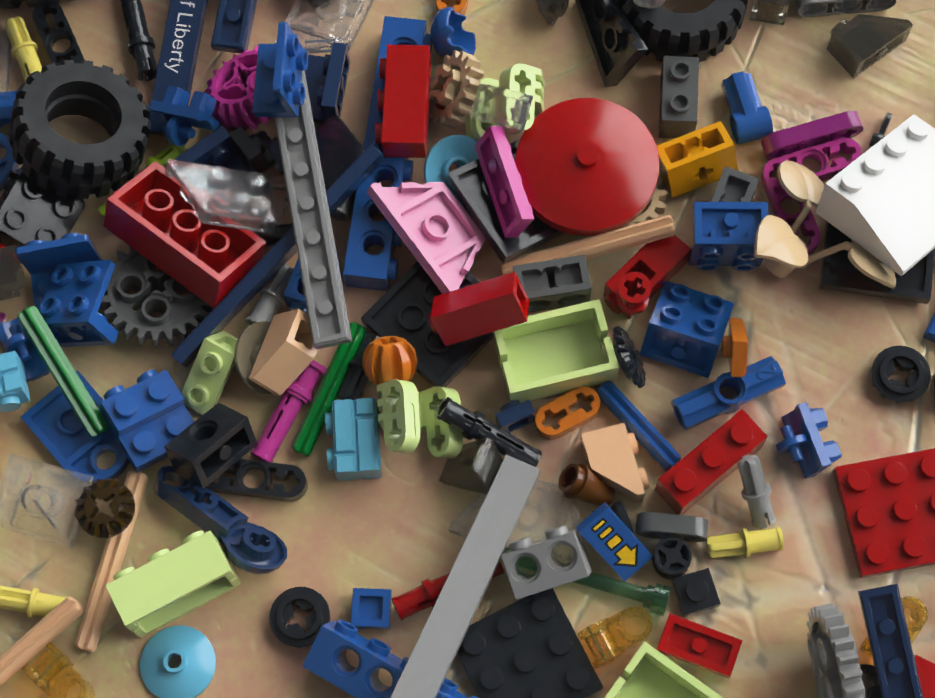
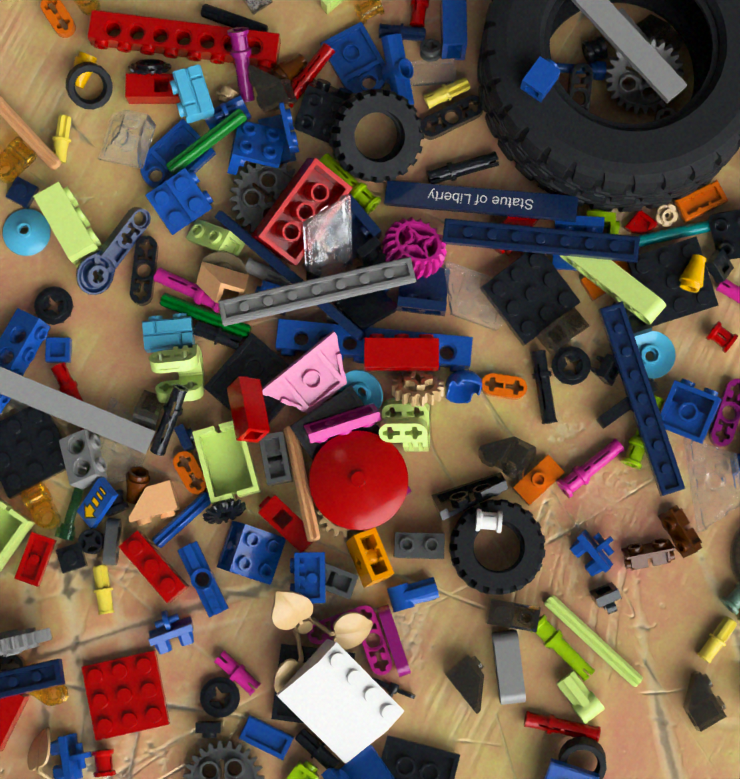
camera: 85 degrees right, 10 degrees up
light nougat axle [74,470,148,652] -> none
dark brown gear [75,478,135,538] -> none
blue hips [148,86,220,146] -> none
black brick [164,402,258,489] -> none
blue bracket [252,22,308,117] -> none
orange piece [362,336,417,385] -> none
clear tile [470,83,533,131] -> none
red bush [616,272,651,315] -> none
orange plate [722,318,748,377] -> none
light grey axle [738,455,776,529] -> none
none -> dark blue plate [5,176,39,209]
none -> dark pink pin [214,650,261,696]

